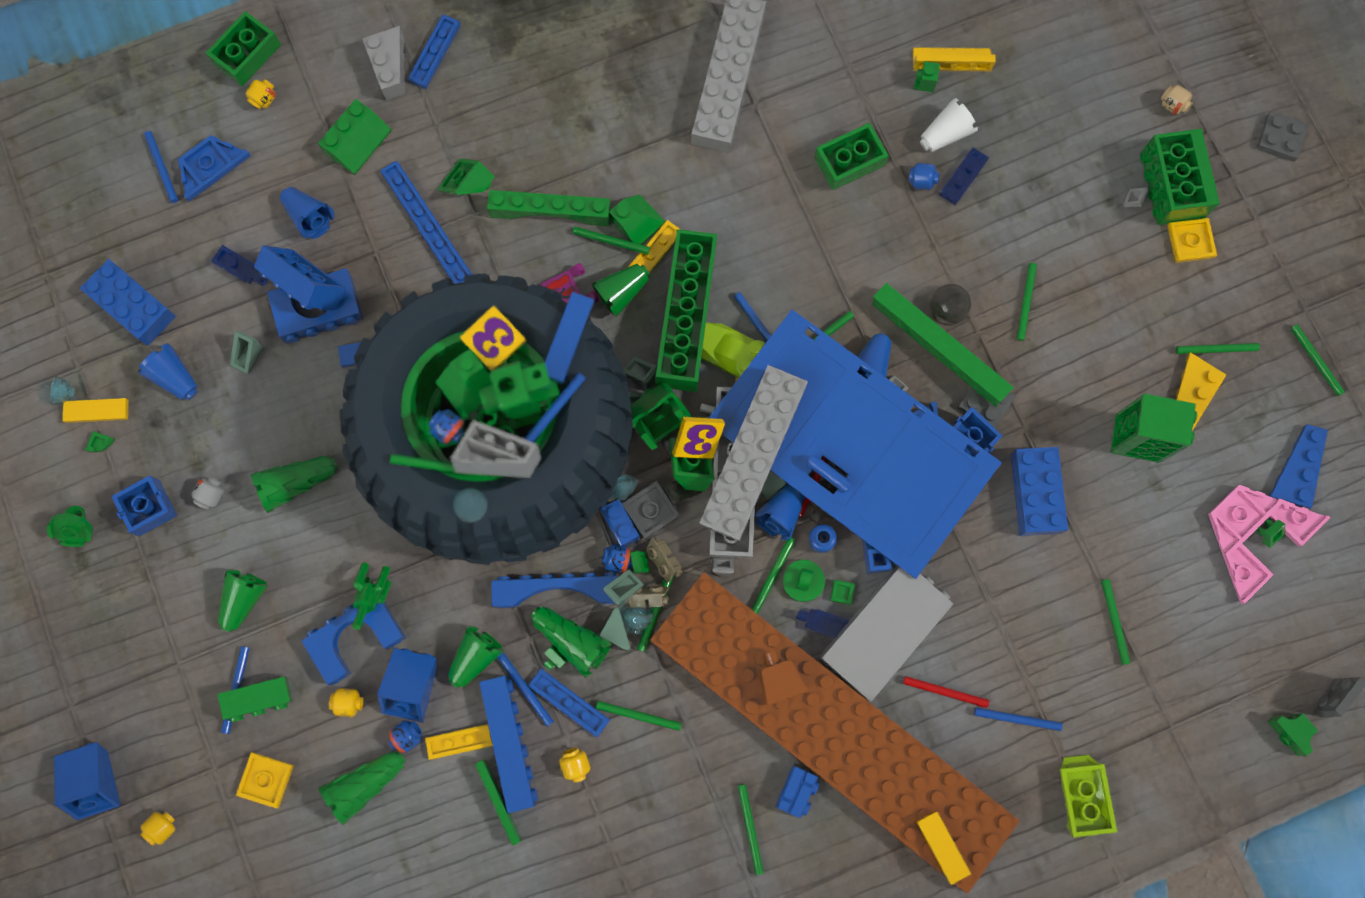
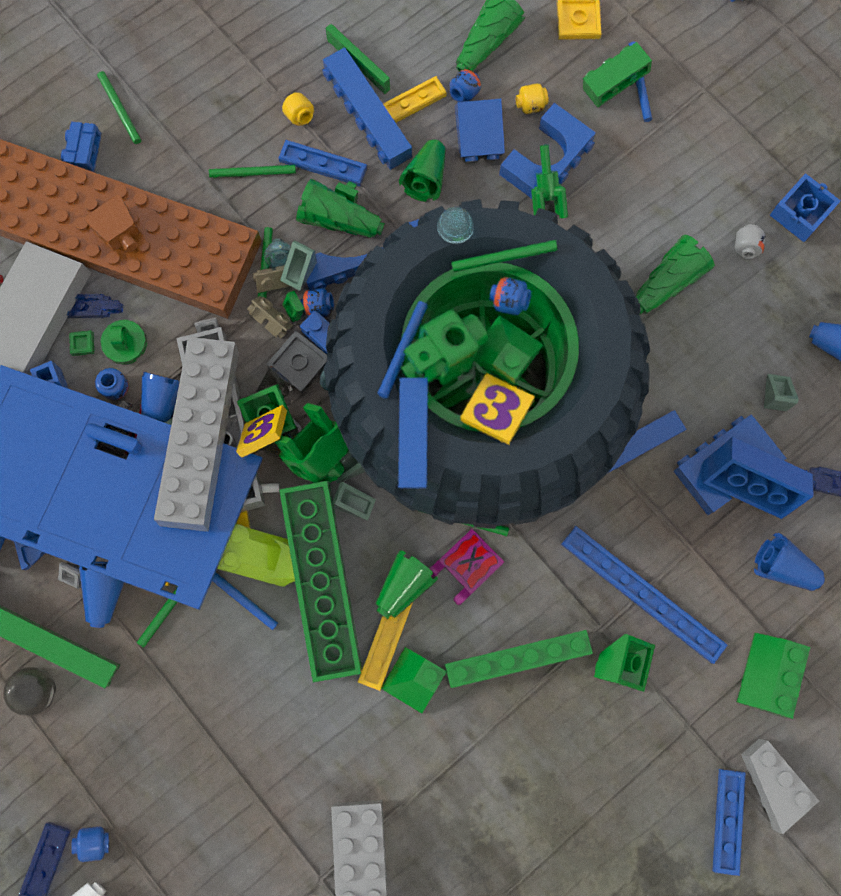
camera: 165 degrees right, 0 degrees up
green cone [217,569,268,632] -> none
light grey wedge [451,421,541,478] -> none
blue bar [497,652,554,727] -> none
green bar [573,226,651,255] -> none
sand green slope [599,607,631,652] -> none
green bar [751,537,796,614] -> none
green brick [814,122,889,190] -> none

